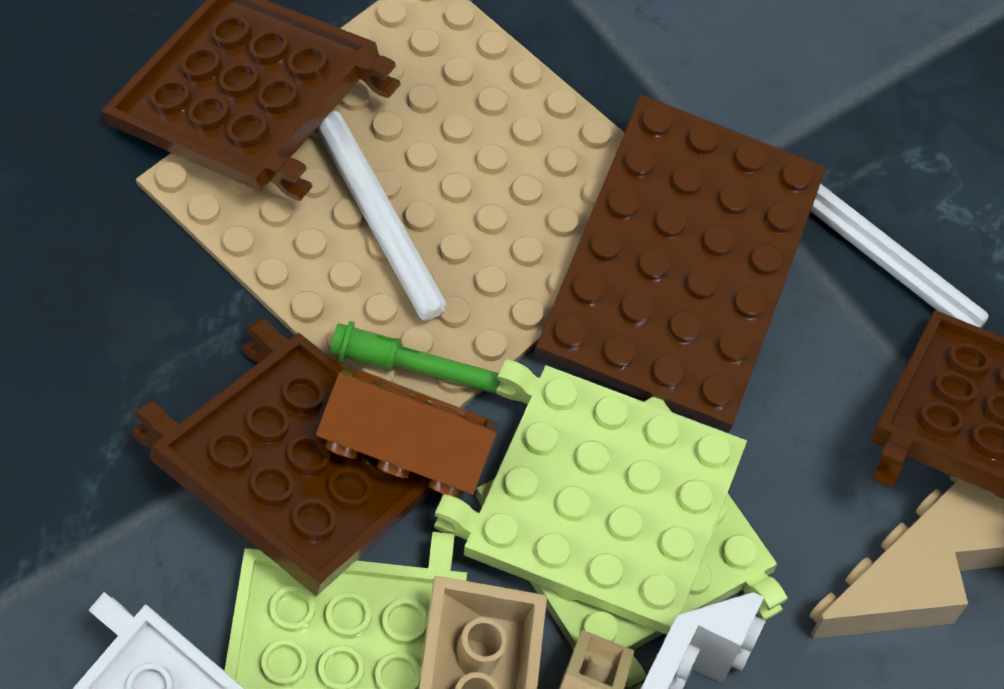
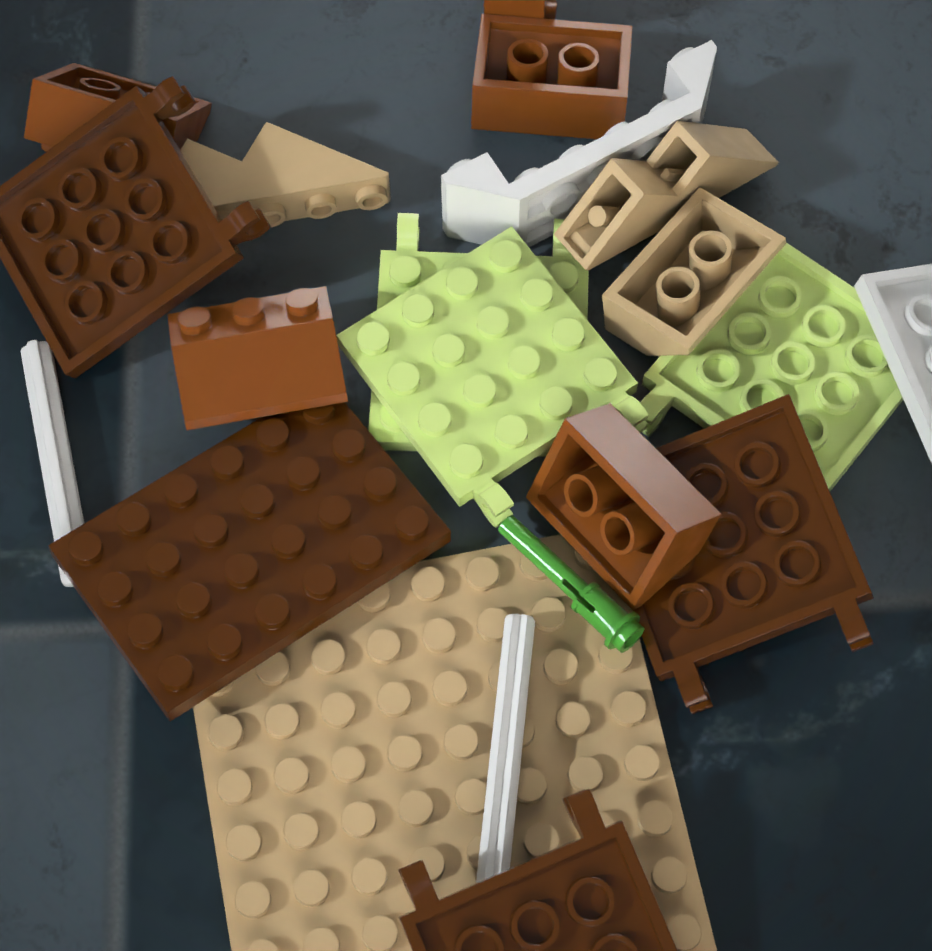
camera: 140 degrees left, 5 degrees up
none -> dark orange slope [167,286,348,430]

